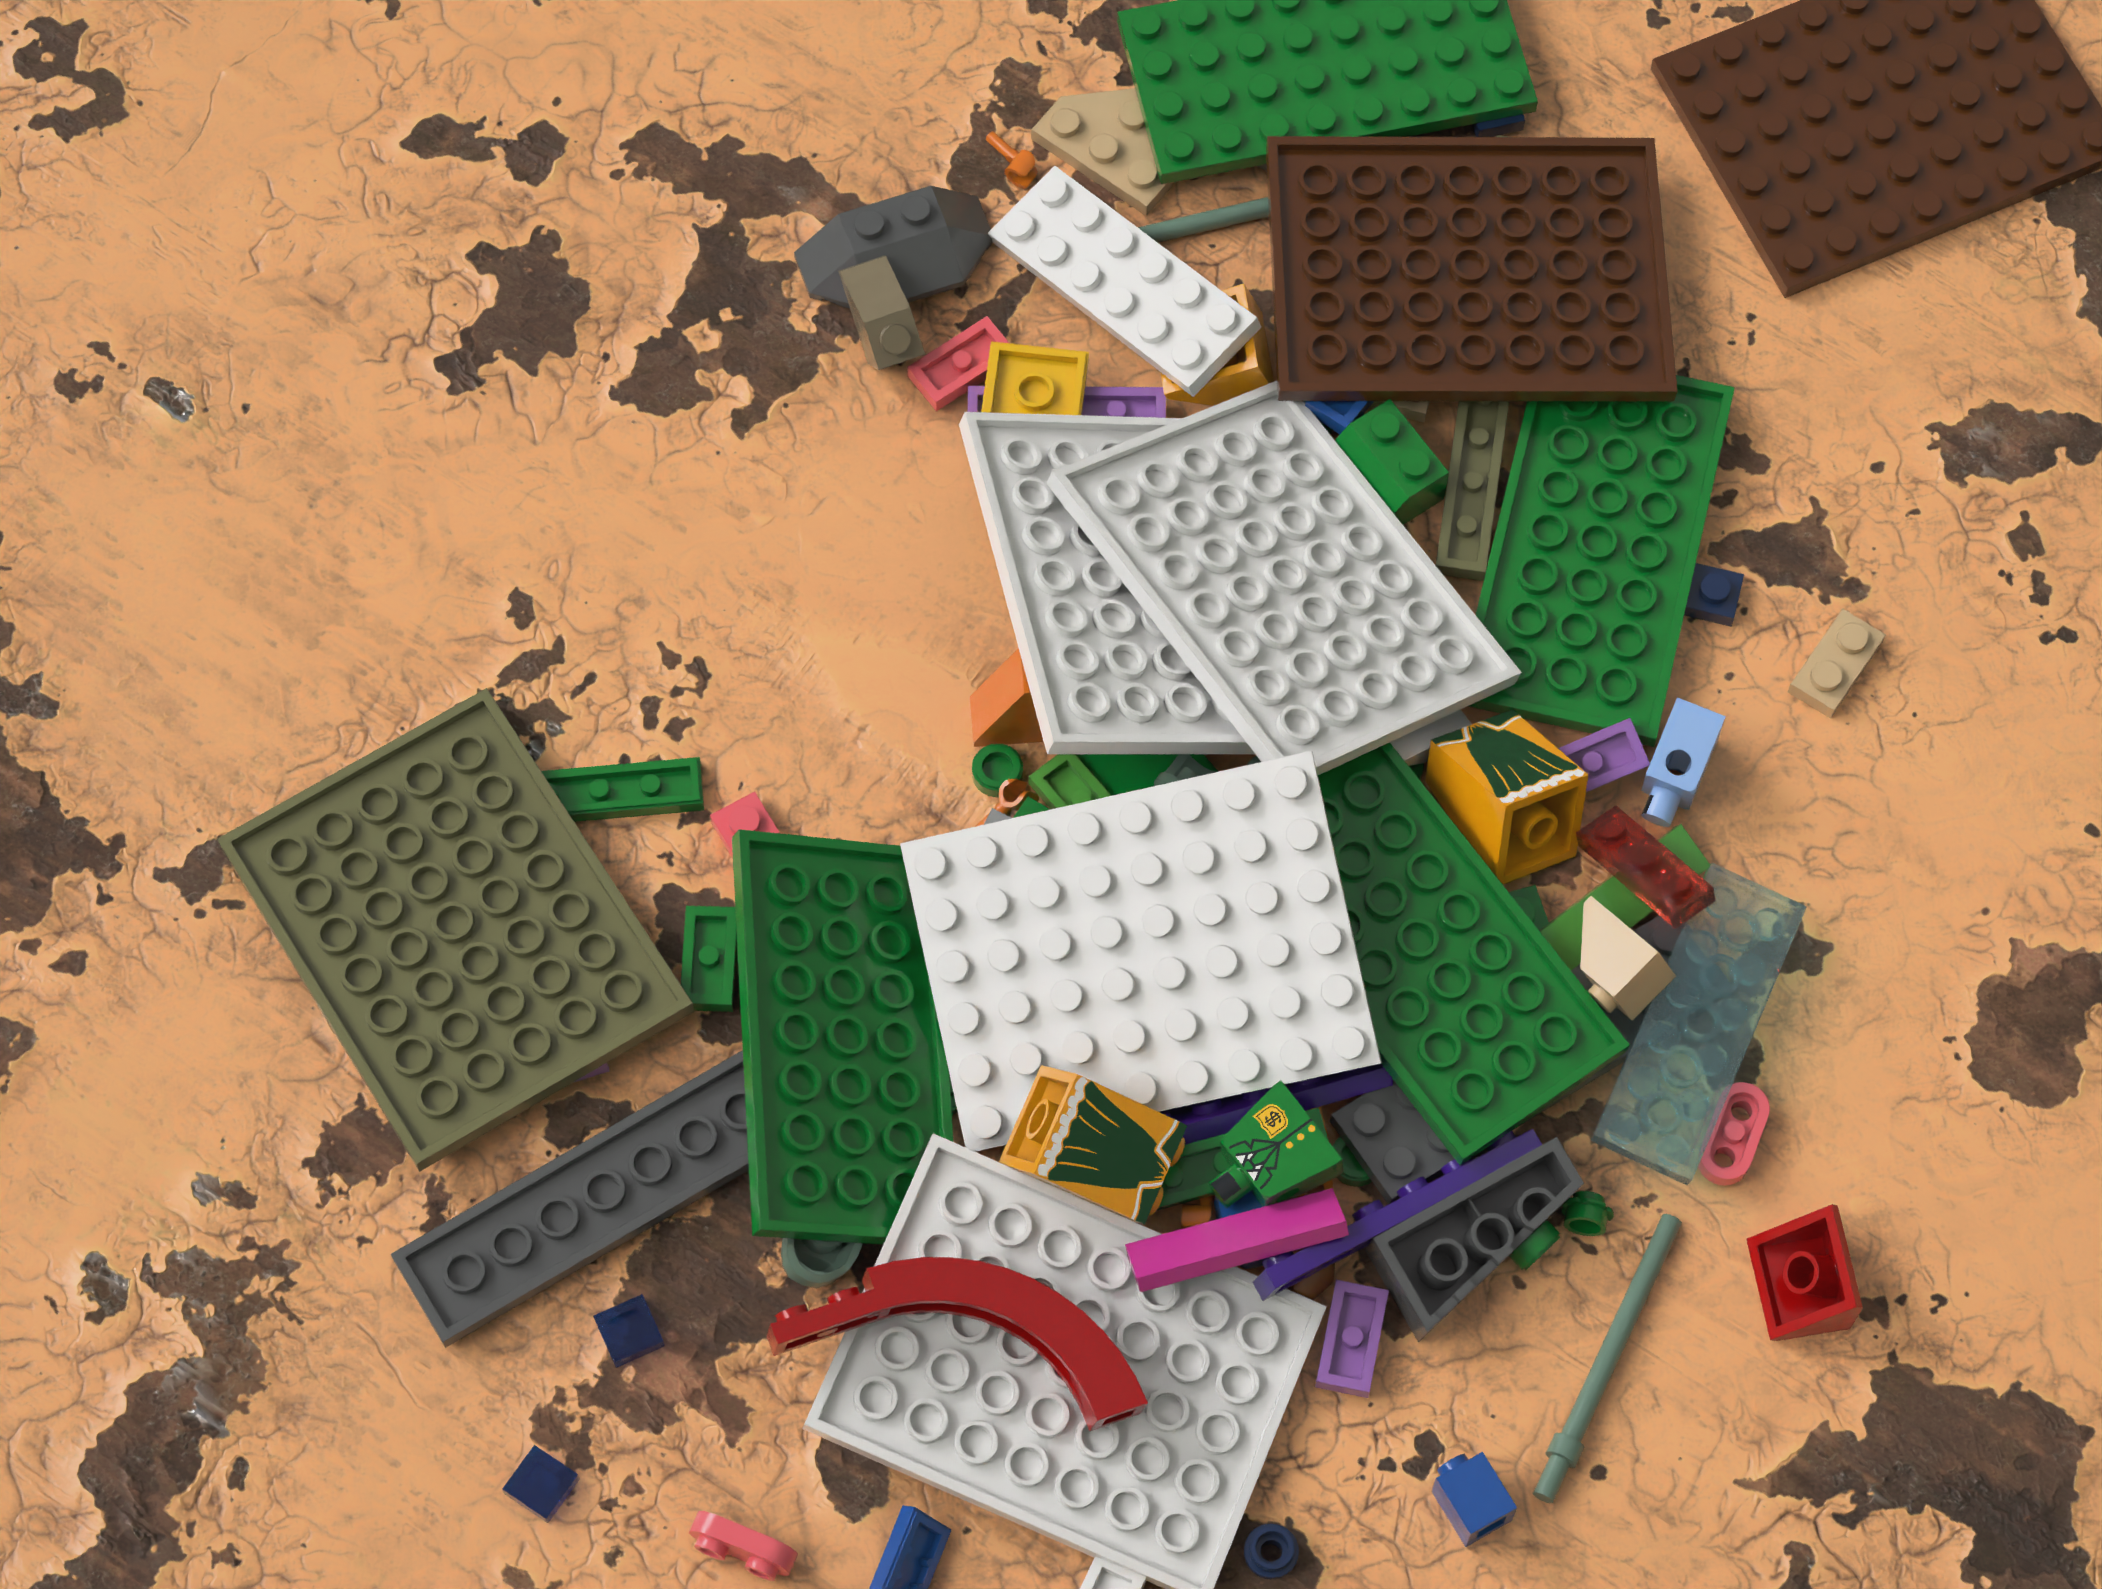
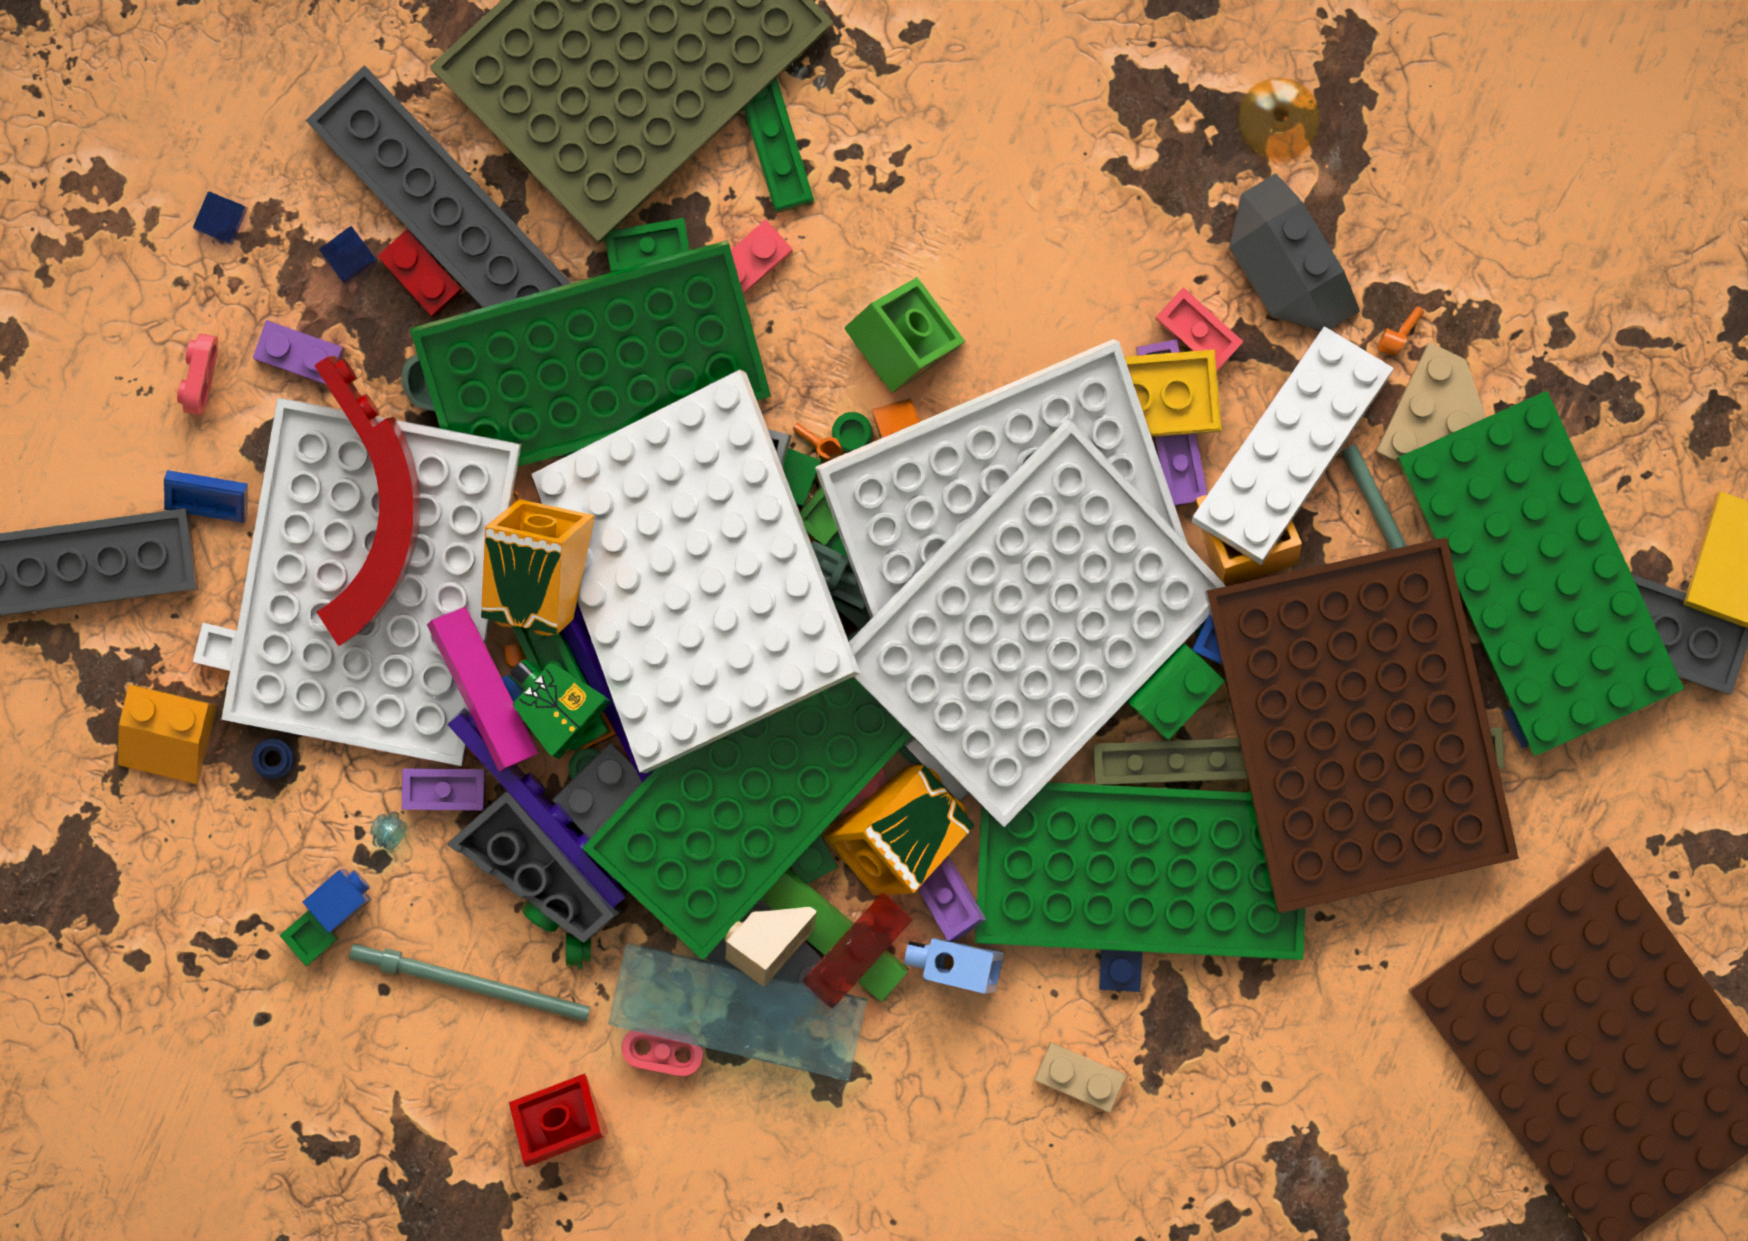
camera: 85 degrees right, 20 degrees up
dark tan slope [838,255,925,370] -> none
none -> medium lavender plate [253,320,345,385]
none -> green plate [279,910,339,966]
none -> clear light blue plate [370,811,407,851]
none -> red plate [377,229,463,318]
none -> bright green slope [844,277,966,393]
none -> clear yellow dish [1238,77,1319,158]

